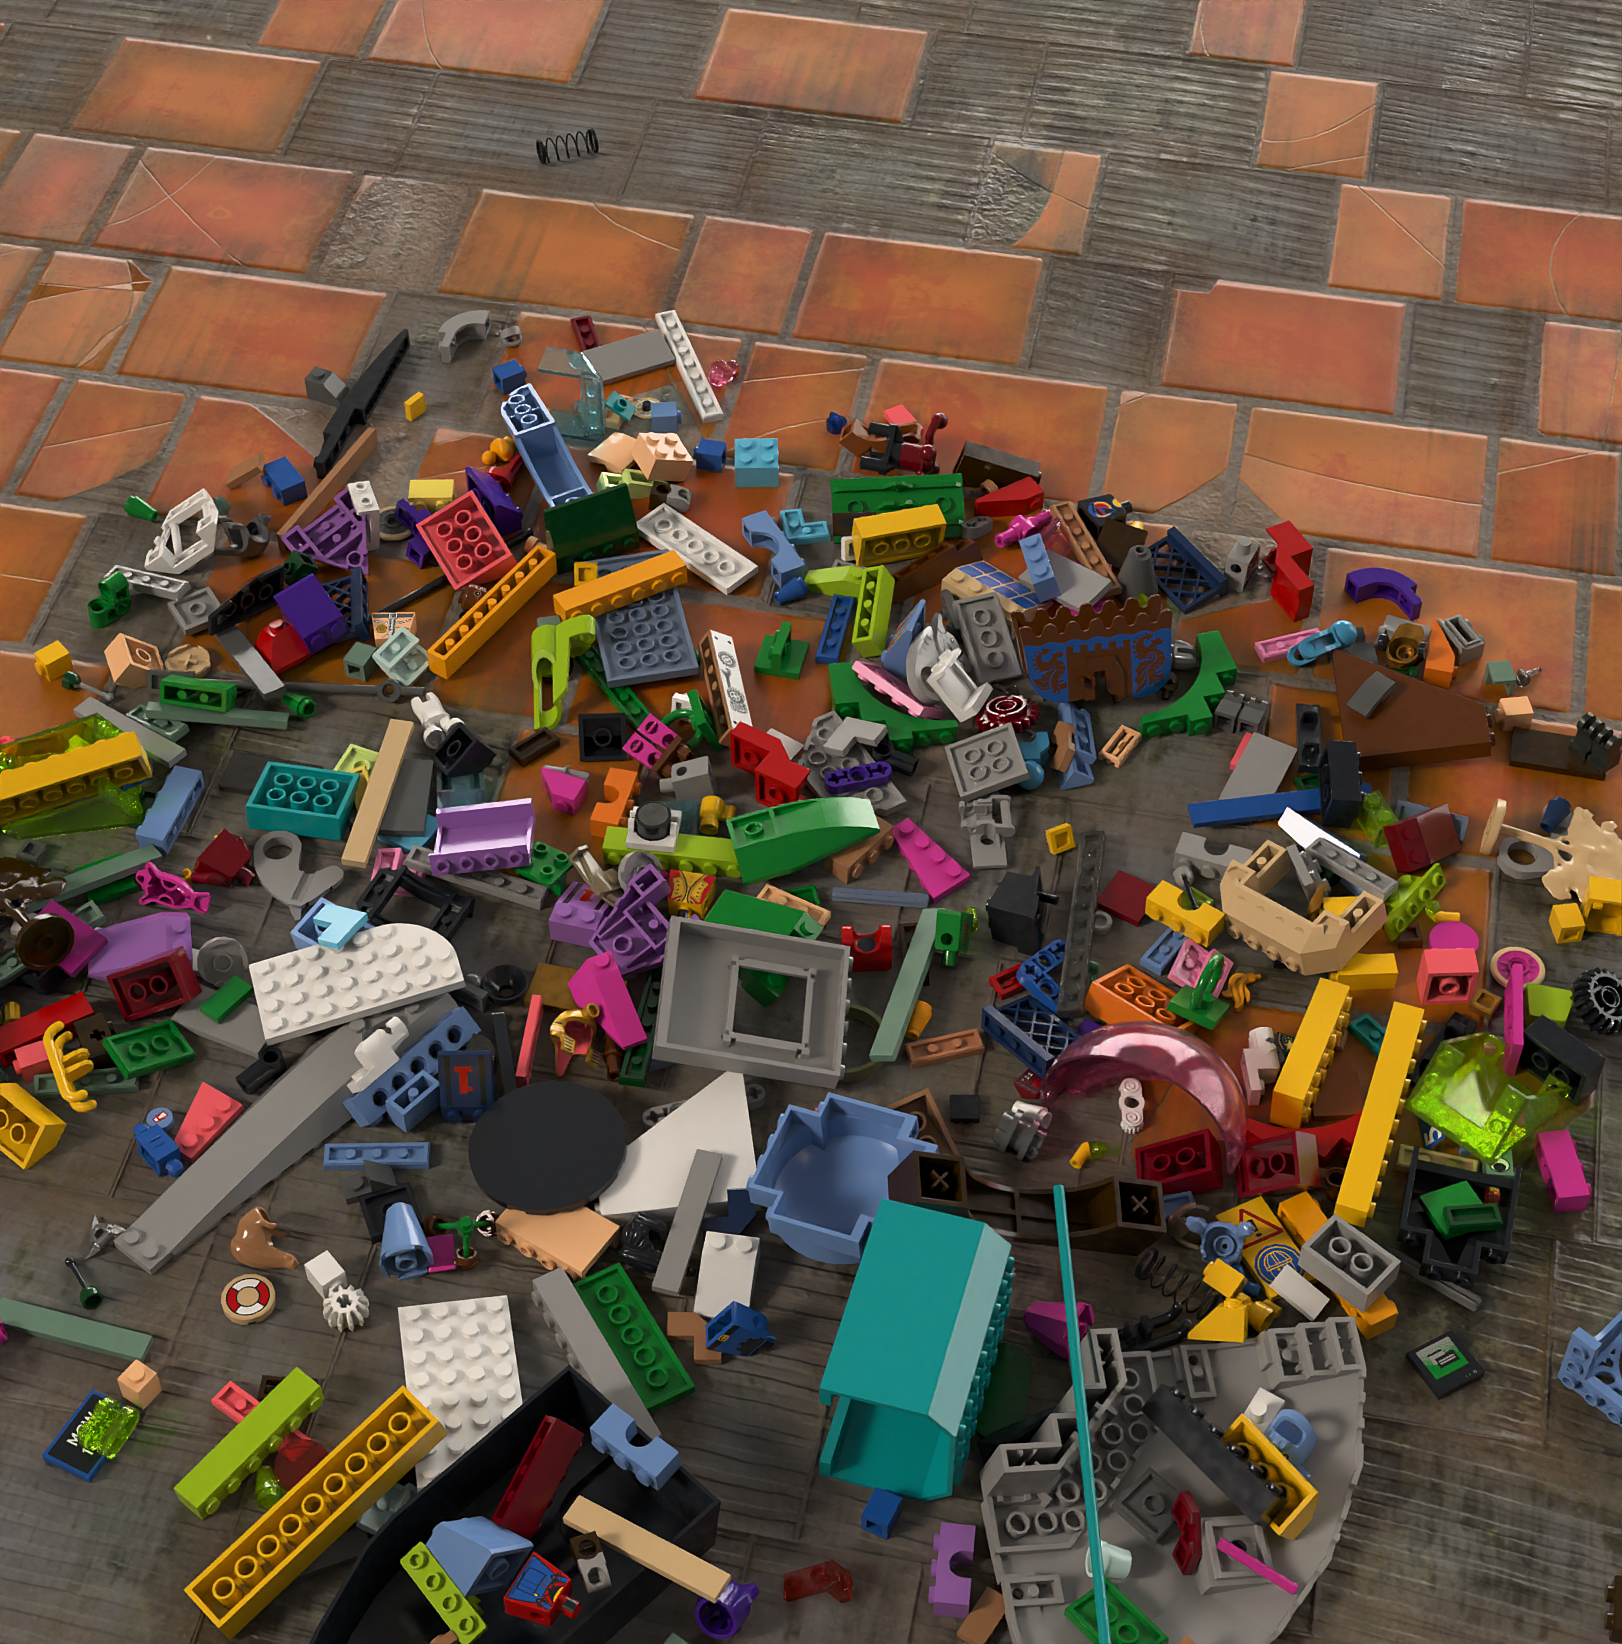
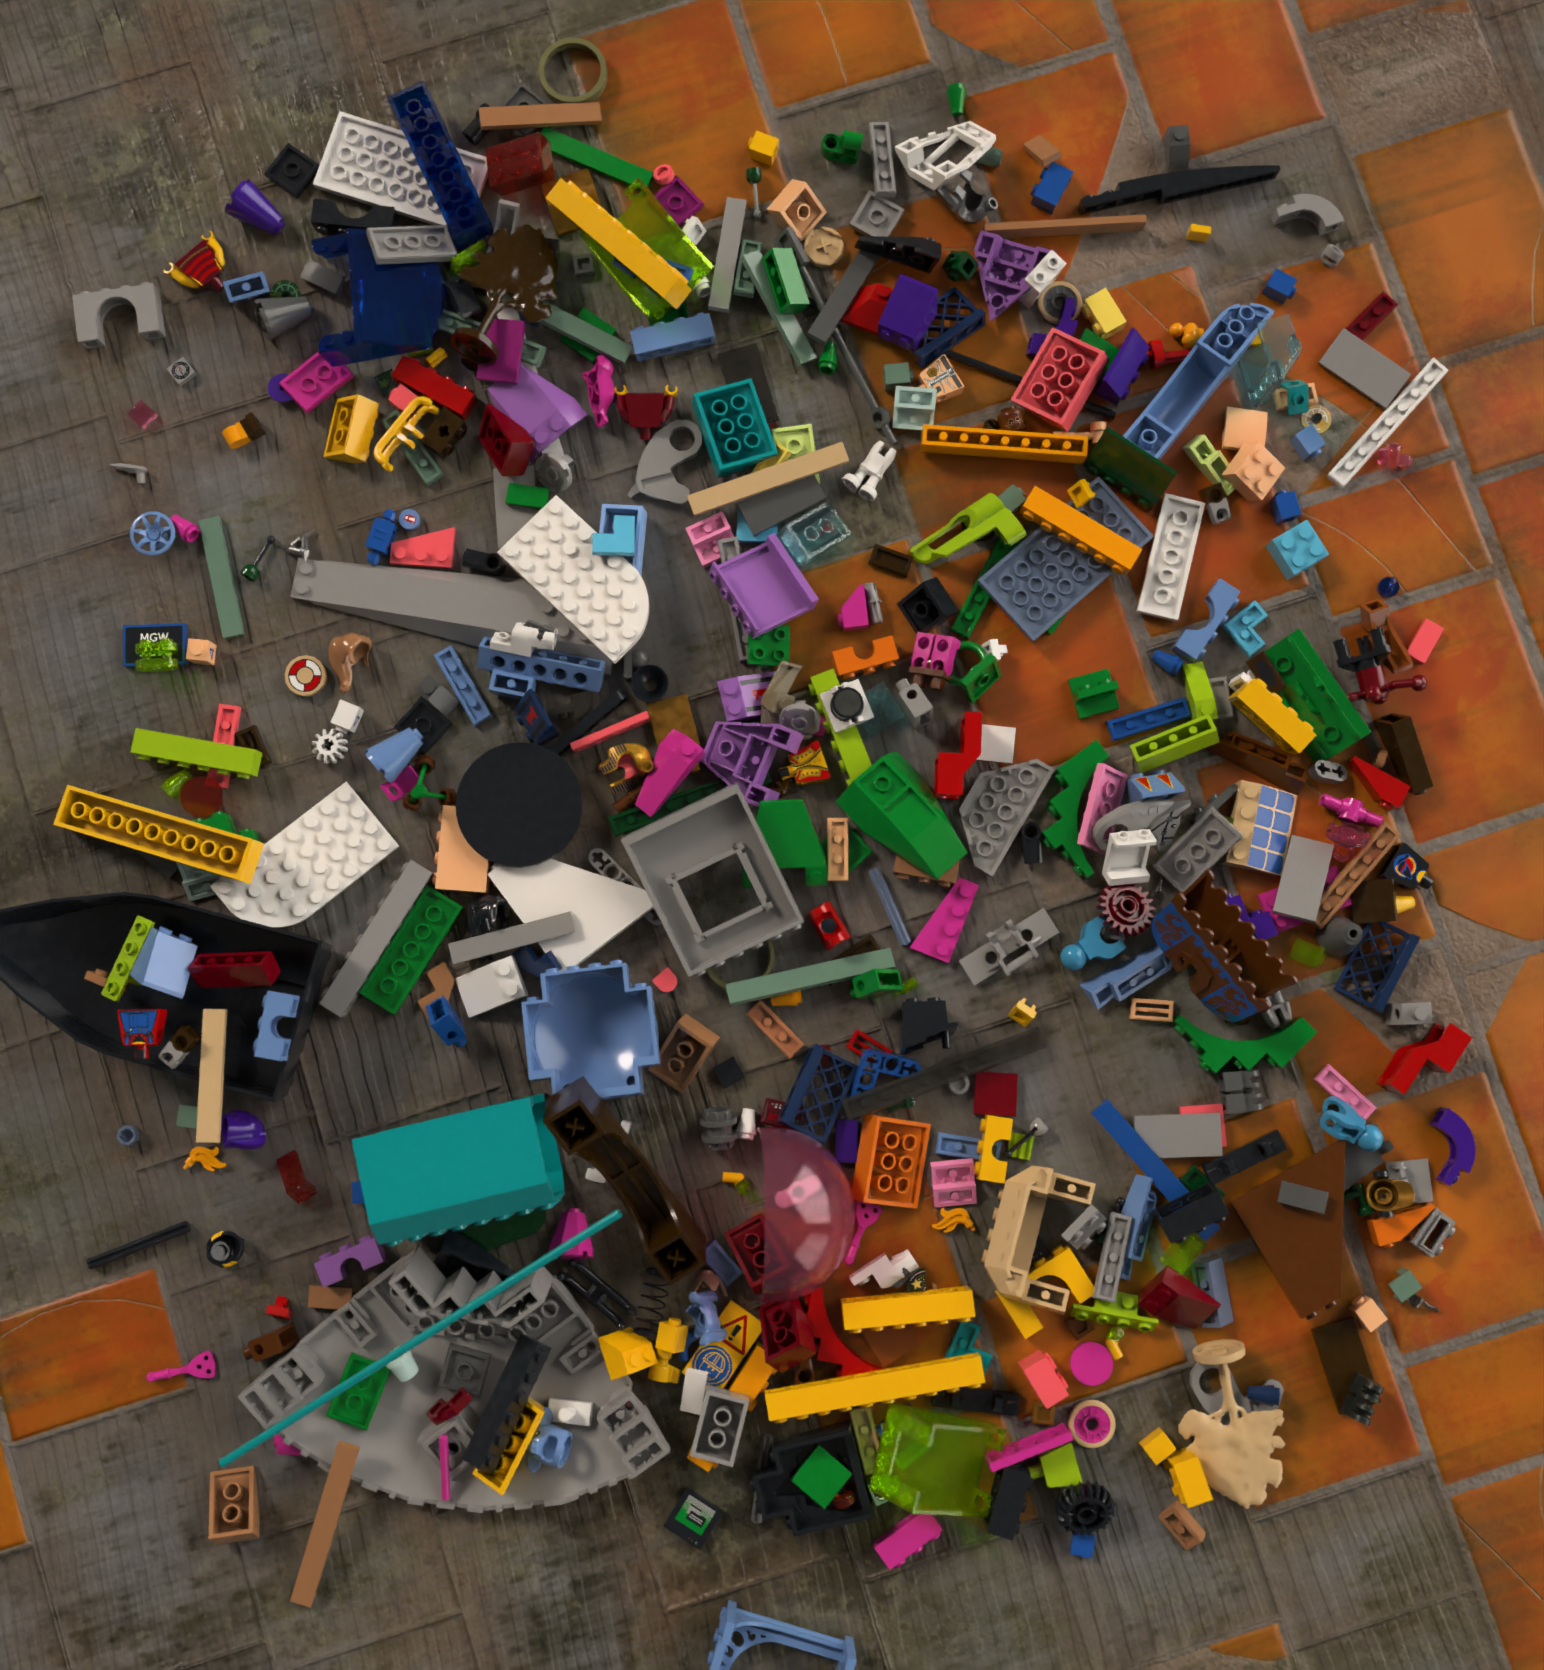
camera: 60 degrees right, 35 degrees up
green tile [102,1020,196,1080] -> none
black wedge [356,865,475,943] -> none
black slope [430,721,497,778] -> none
brick [698,629,753,747] -> none
yellow piece [699,795,736,835] -> none
light grey tile [823,717,888,757] -> none
dark purple beam [824,761,892,795] -> none
light grey plate [945,722,1030,802] -> none
medium blue arch [1019,533,1061,603] -> none
medium nougat tile [1050,721,1075,773] -> none
green tile [1166,953,1231,1031] -> none
light grey arch [1173,832,1253,881] -> none
pearl gold bar [1306,883,1326,922] -> none
dark green tile [1443,1203,1503,1234] -> none

